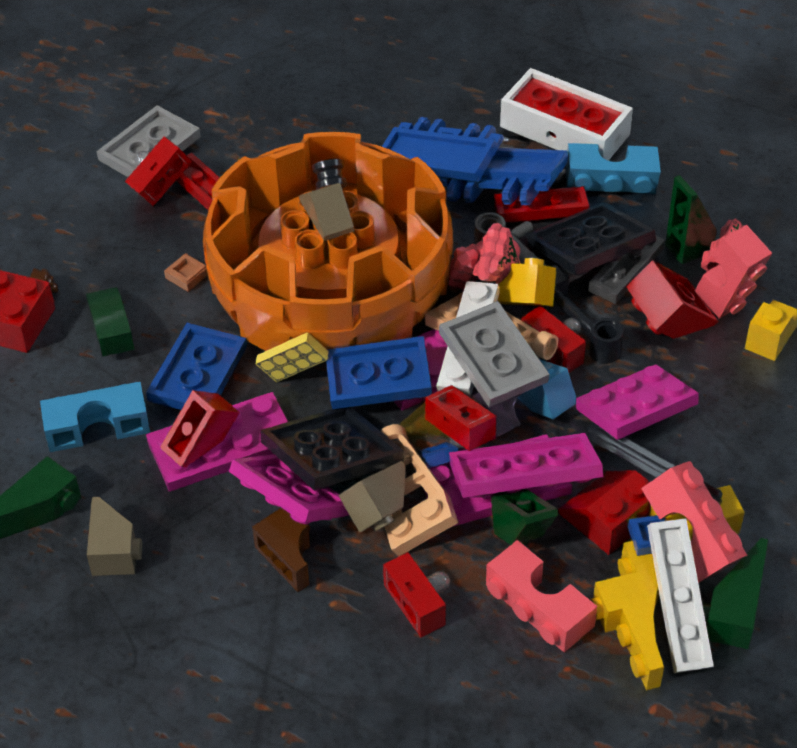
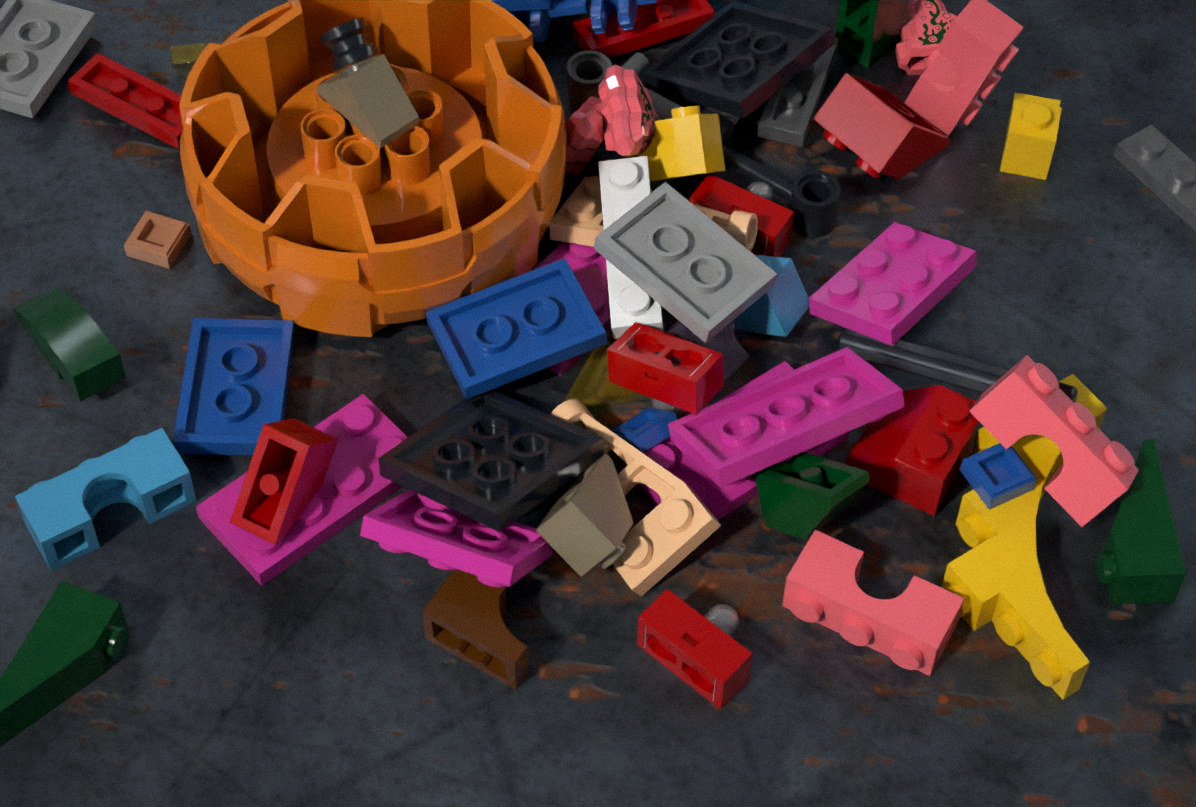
camera: 20 degrees left, 5 degrees up
dark tan slope [87,497,142,576] -> none
red piece [125,136,192,206] -> none
light yellow tile [255,332,329,382] -> none
white plate [647,519,714,673] -> none

